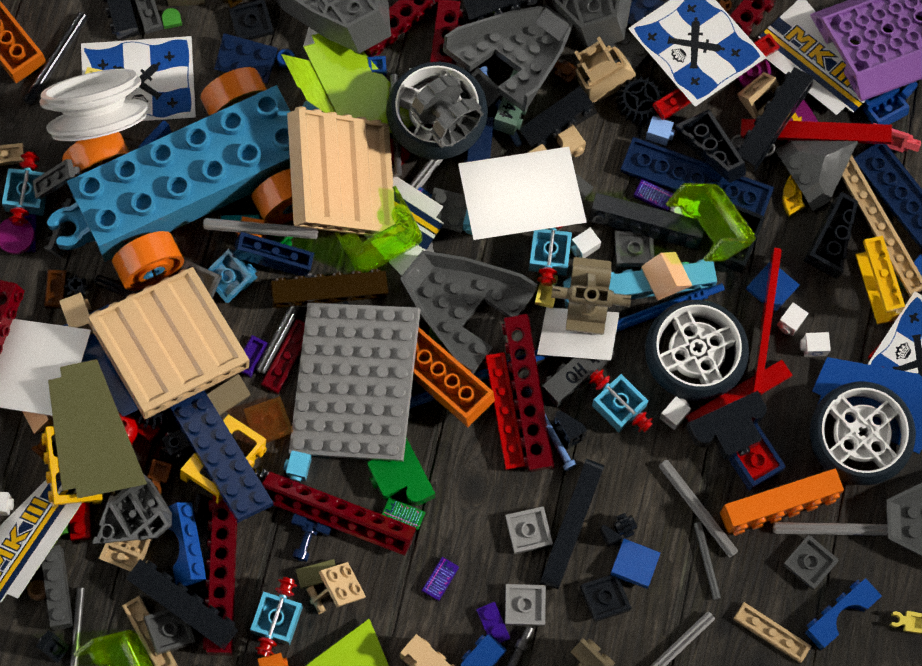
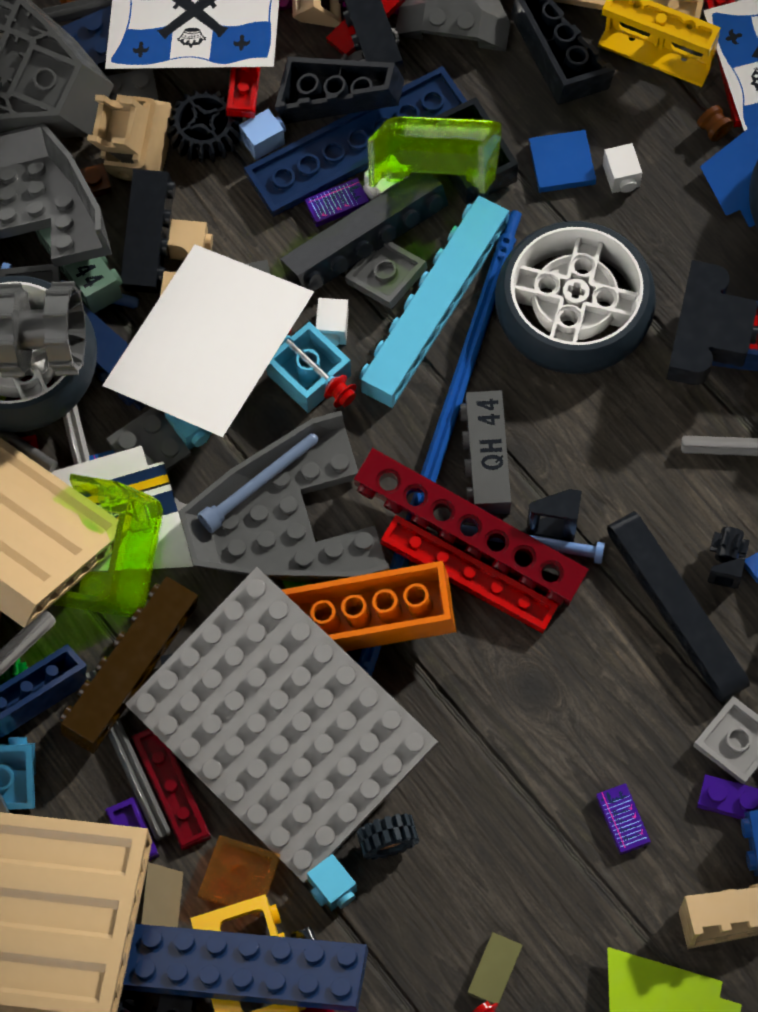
camera: 45 degrees left, 5 degrees down
dark red brick [262,472,416,556] -> none
dark blue bar [291,513,332,562] -> none
tan plate [306,562,366,614] -> none
green brick [368,438,435,506] -> none
green tile [382,497,426,531] -> none
light grey plate [505,506,553,554] -> none
light yellow plate [535,275,558,309] -> none
white sticker [537,307,619,360] -> none
dark tan plate [551,257,631,335] -> none
medium azure brick [589,369,653,432] -> none
light nougat slope [641,252,692,301] -> none
white brick [660,396,691,430] -> none
red tile [685,360,793,422] -> none
red tile [751,248,782,394] -> none
yellow tile [782,175,805,217] -> none
white brick [800,332,831,357] -> none
none -> sand blue piece [197,433,318,534]
none -> black bush [356,813,420,860]
none -> reddish brown wheel [697,105,734,142]

